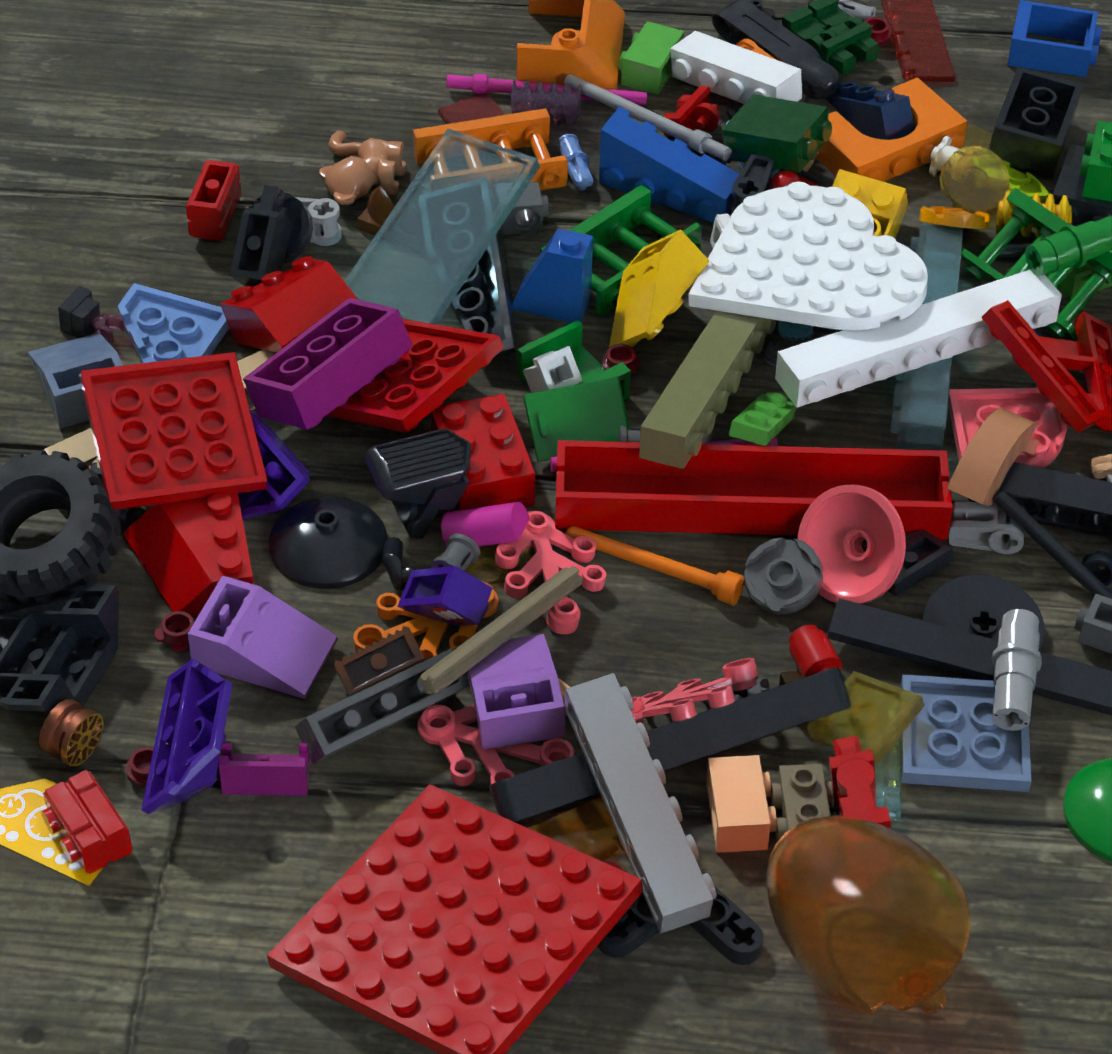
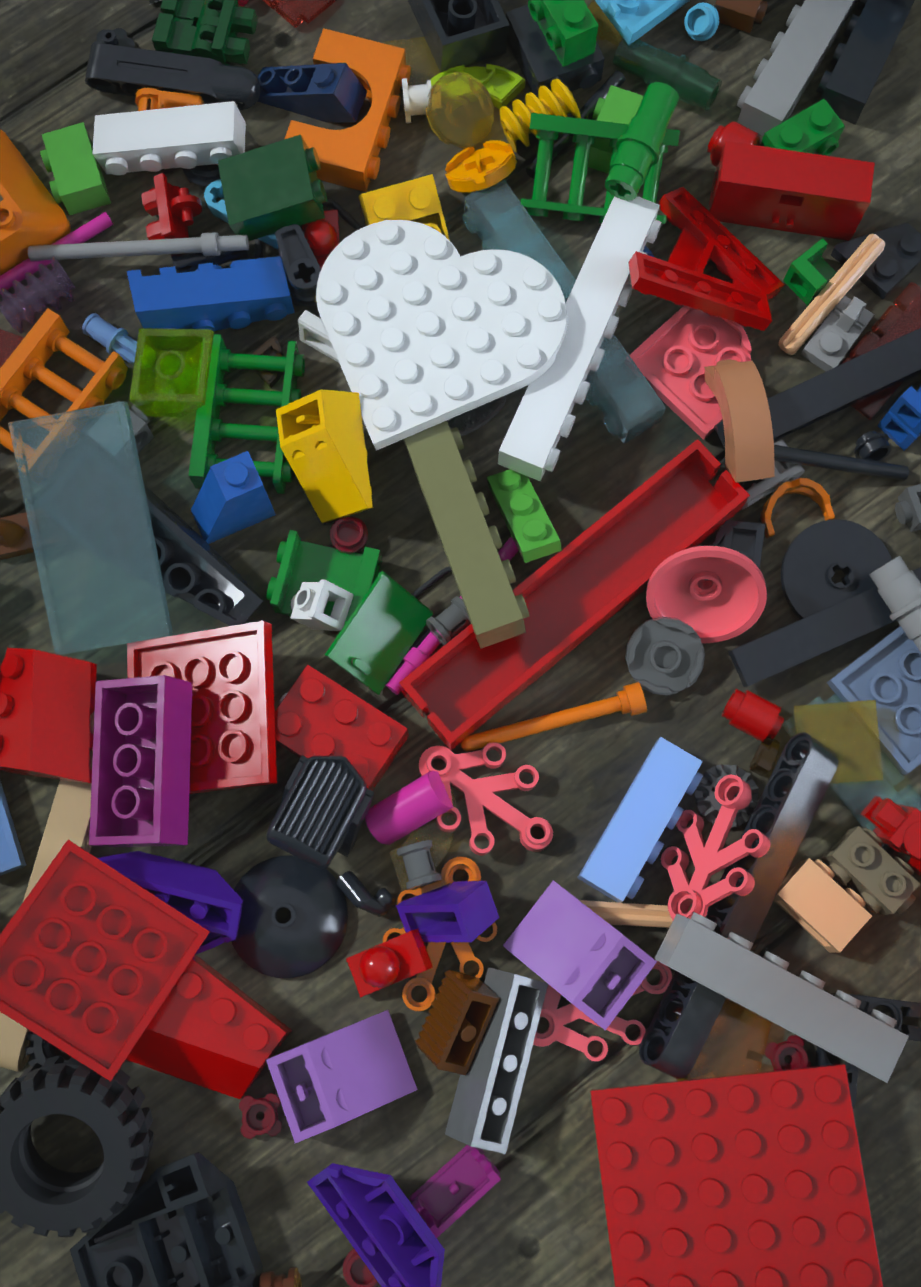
camera: 40 degrees left, 30 degrees up
dark tan axle [419,566,582,694] -> none
none -> clear neon green slope [129,328,214,417]
none -> red tile [346,928,433,998]
none -> light blue brick [577,737,703,903]
none -> orange helmet [760,478,835,538]

